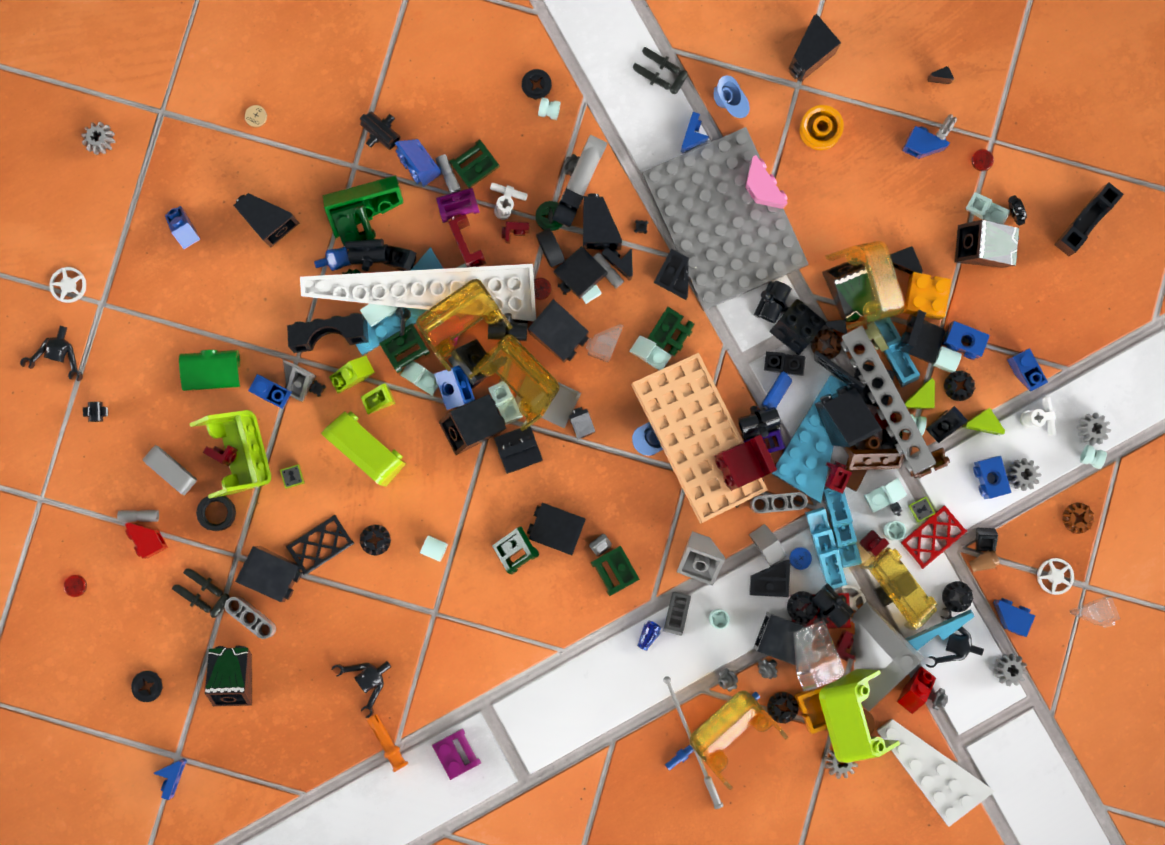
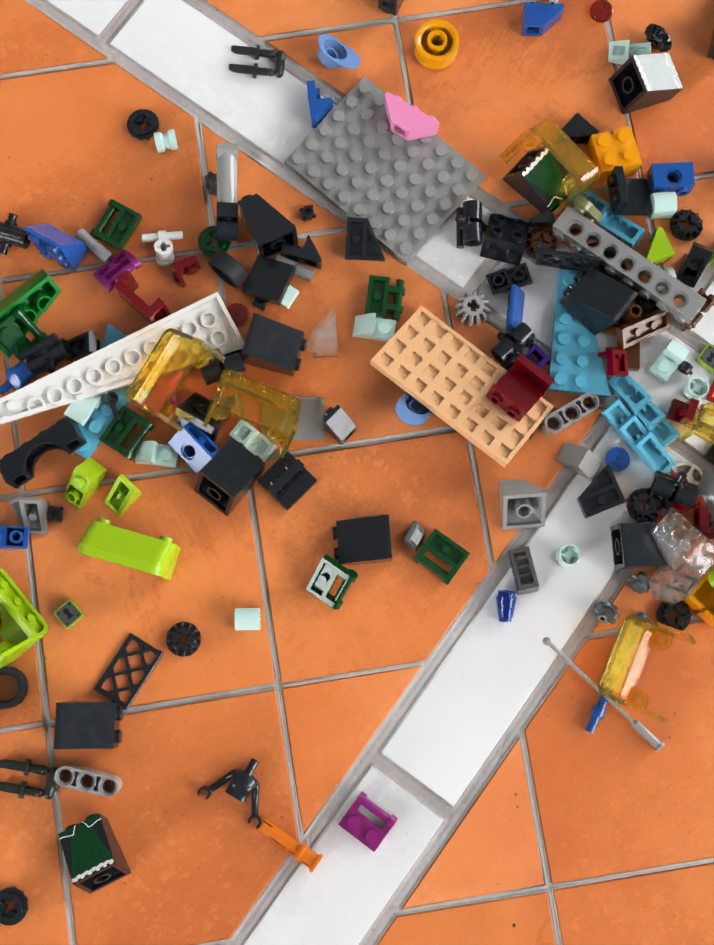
camera: 25 degrees left, 5 degrees down
none -> light grey gear [455,290,490,327]
none -> clear slope [649,566,699,605]

